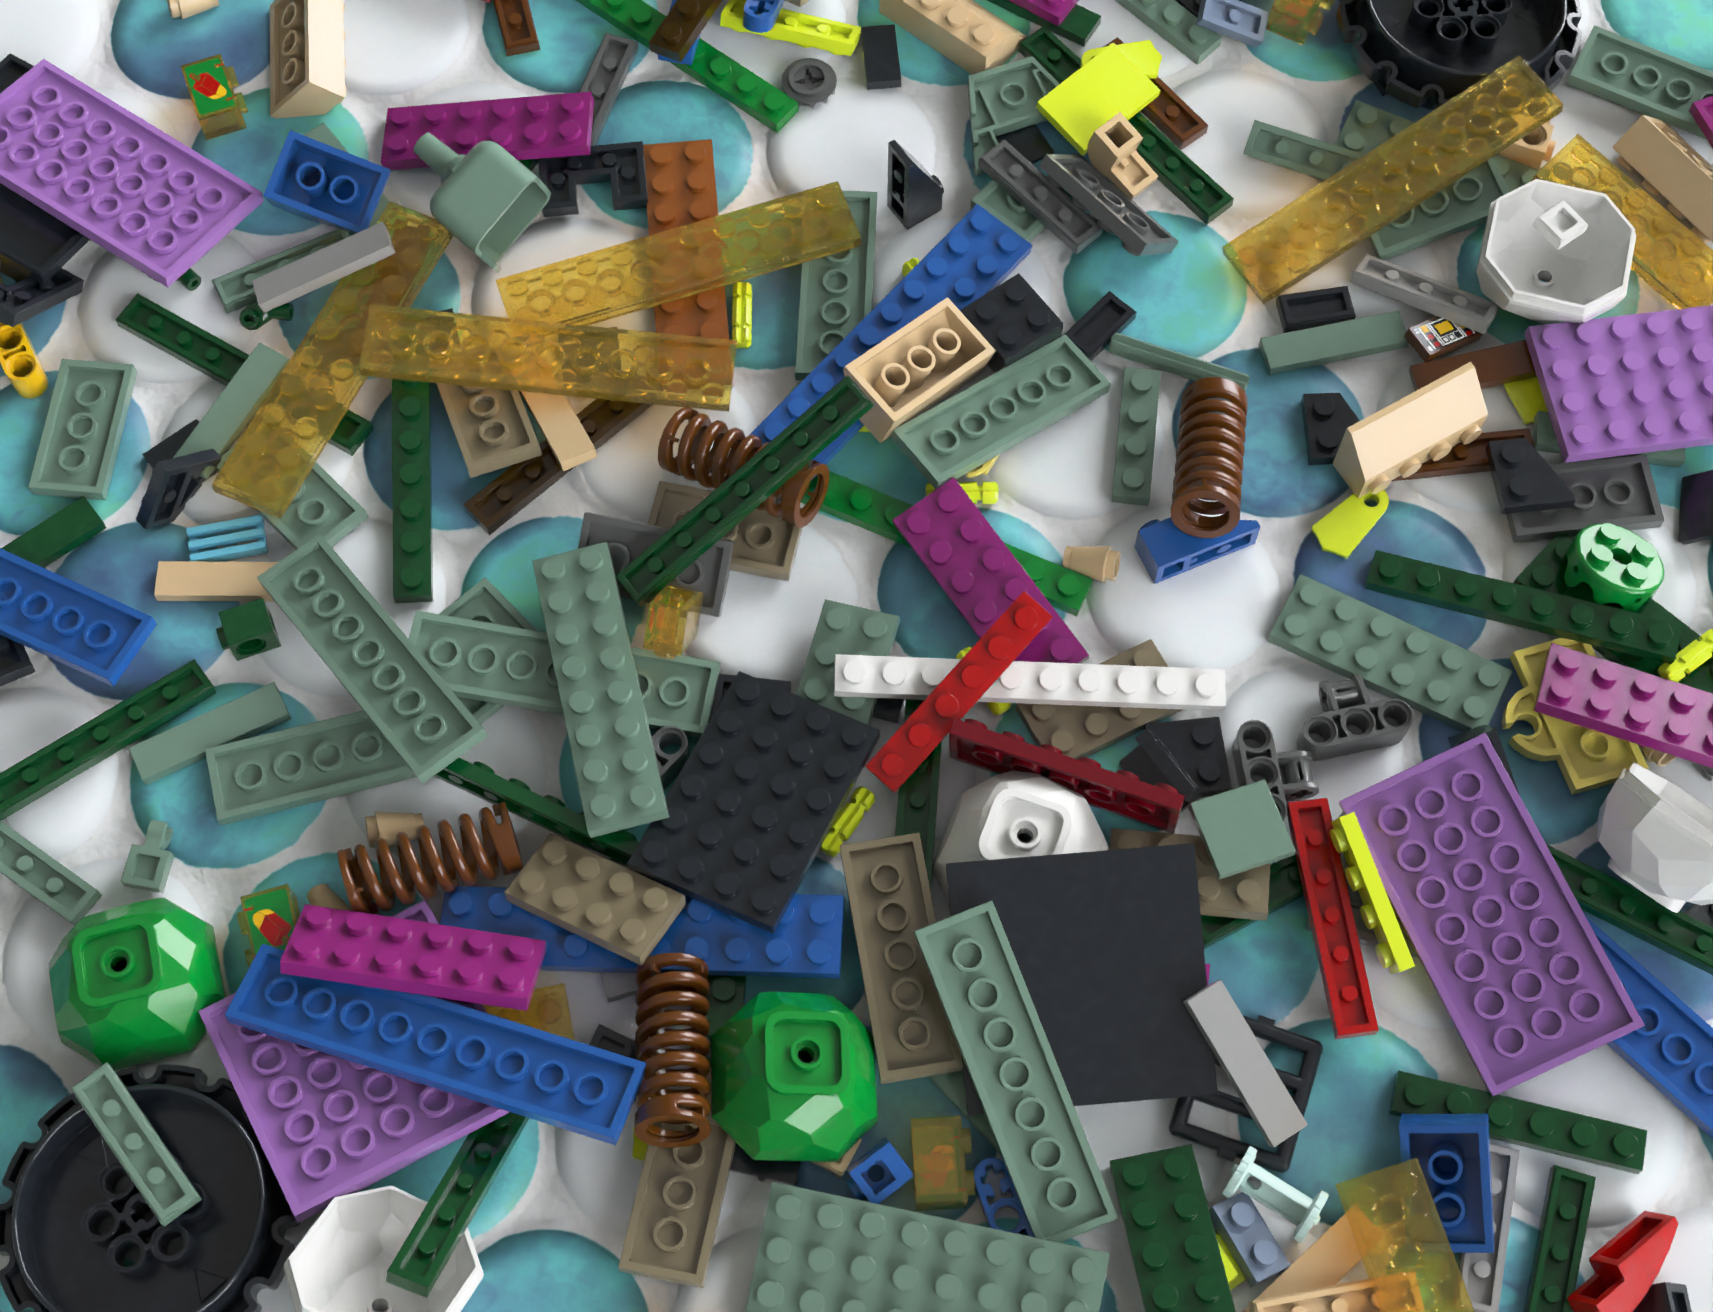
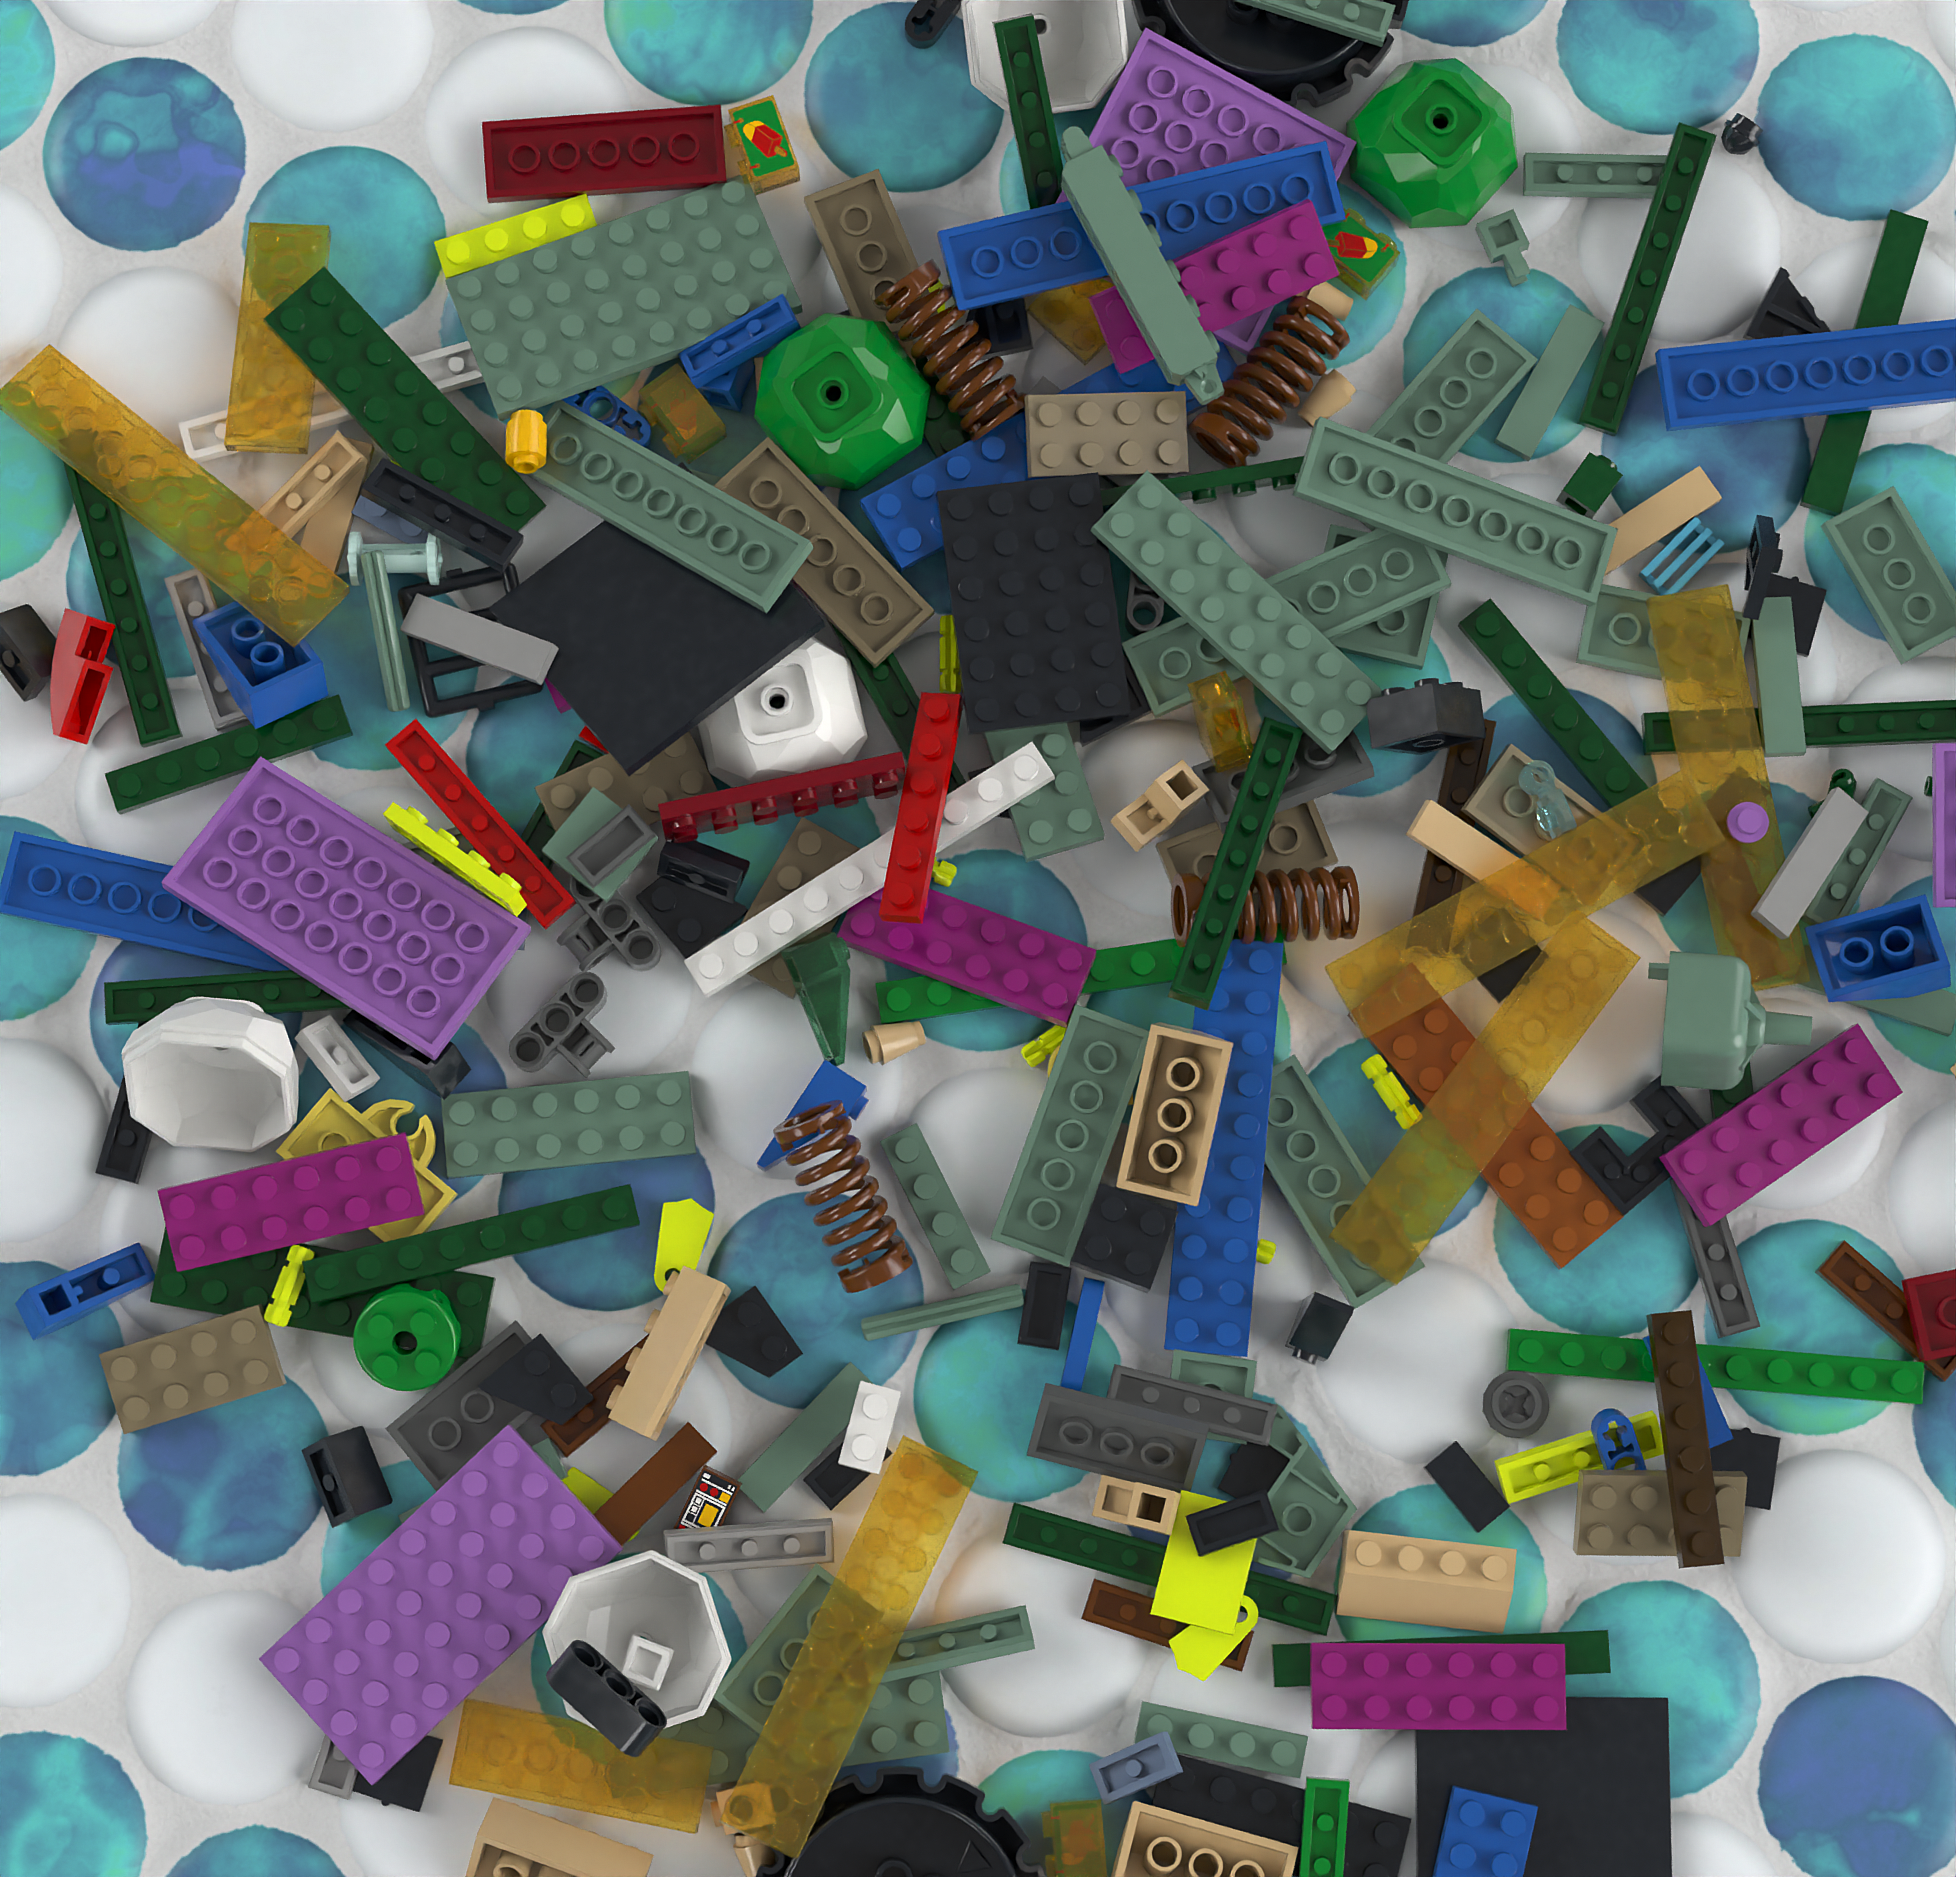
camera: 140 degrees right, 15 degrees up
none -> white plate [295,1014,380,1102]
none -> black plate [361,458,524,573]
none -> sand green axle [361,550,410,712]
none -> yellow brick [505,410,547,474]
none -> black beam [546,1640,667,1757]
none -> dark grey tile [566,804,656,889]
none -> blue tile [678,293,801,389]
none -> clear green slope [780,932,851,1066]
none -> white brick [838,1381,901,1475]
none -> blue beam [1060,1277,1105,1392]
none -> sand green hinge [1061,125,1224,405]
none -> tan brick [1110,759,1209,852]
none -> black tile [1185,1489,1280,1558]
none -> black brick [1366,678,1486,755]
none -> clear light blue plate [1519,760,1577,839]
none -> medium lavender plate [1727,802,1769,843]

